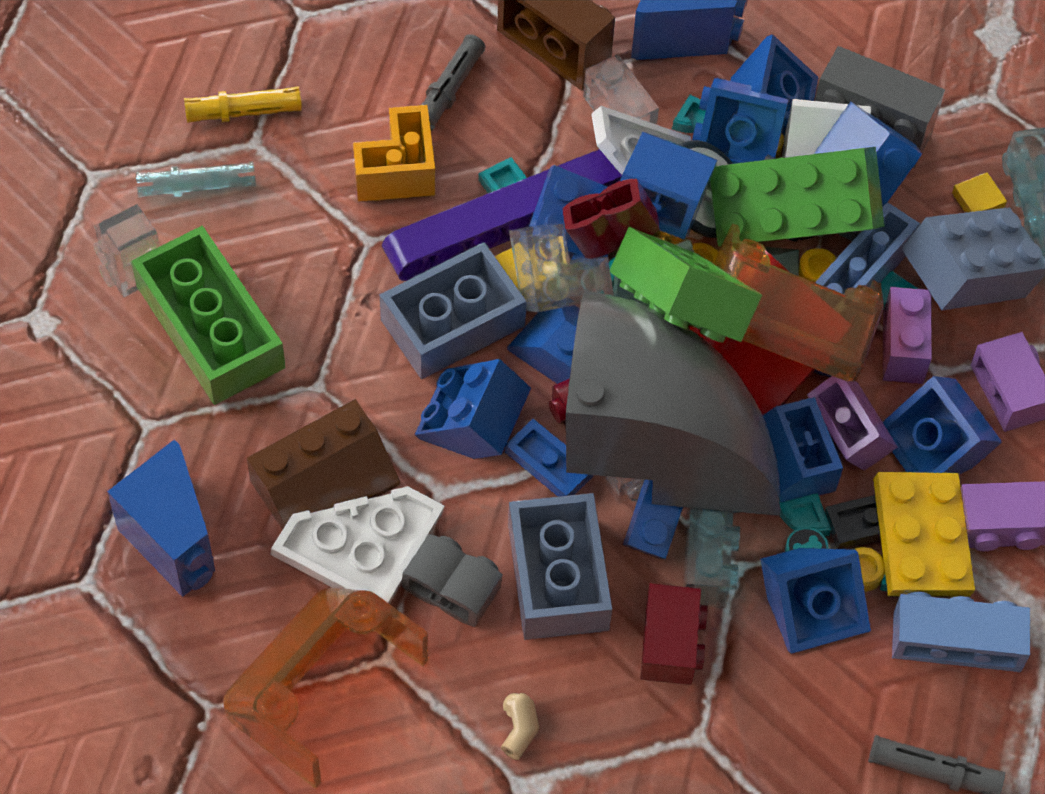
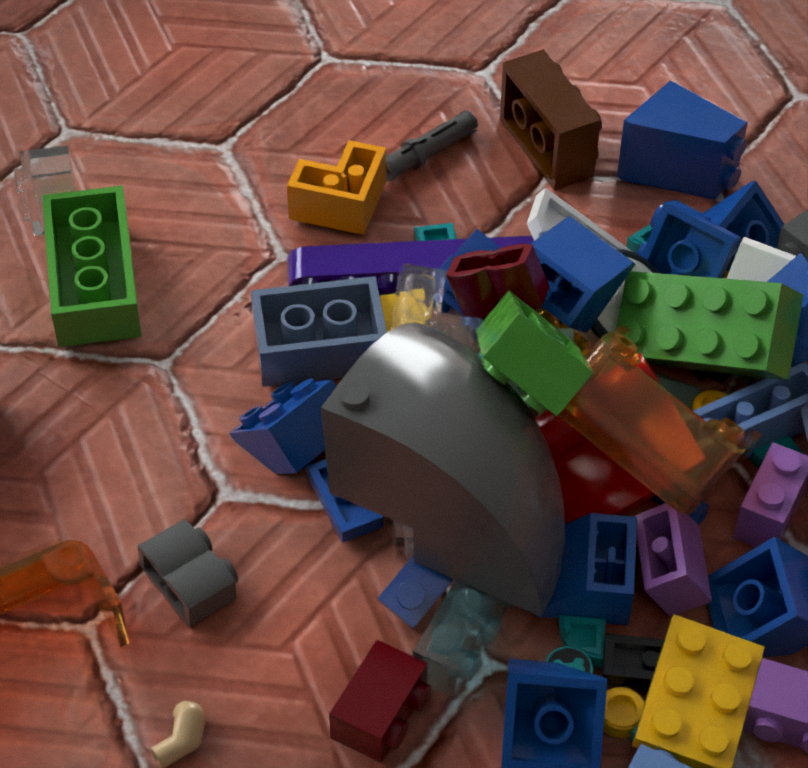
camera: 25 degrees right, 10 degrees down
clear light blue pin [136,161,256,198] -> none
yellow pin [184,86,302,123] -> none
reddish brown slope [246,399,400,530] -> none
white plate [271,486,445,614] -> none
sand blue brick [508,493,612,640] -> none
clear brick [583,54,659,125] -> none

